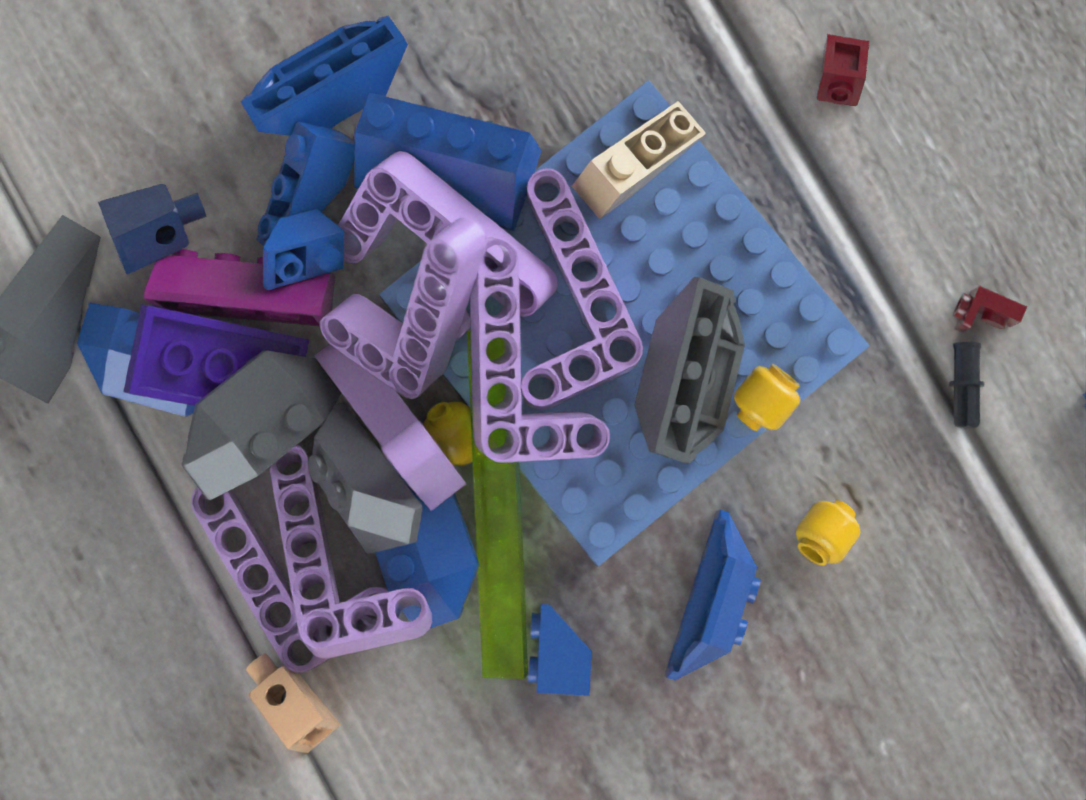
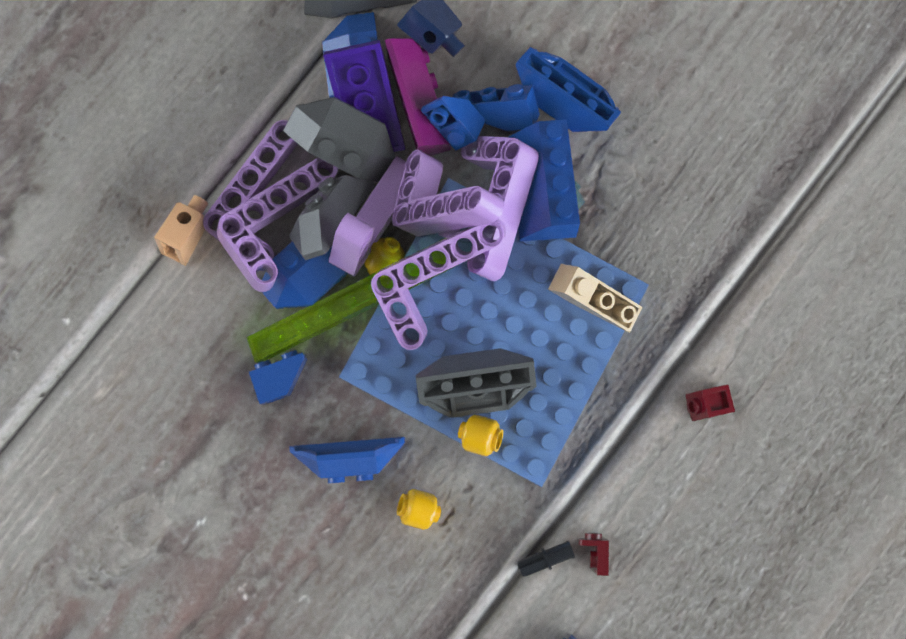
camera: 65 degrees right, 0 degrees up
lavender beam [521,168,643,410] -> none

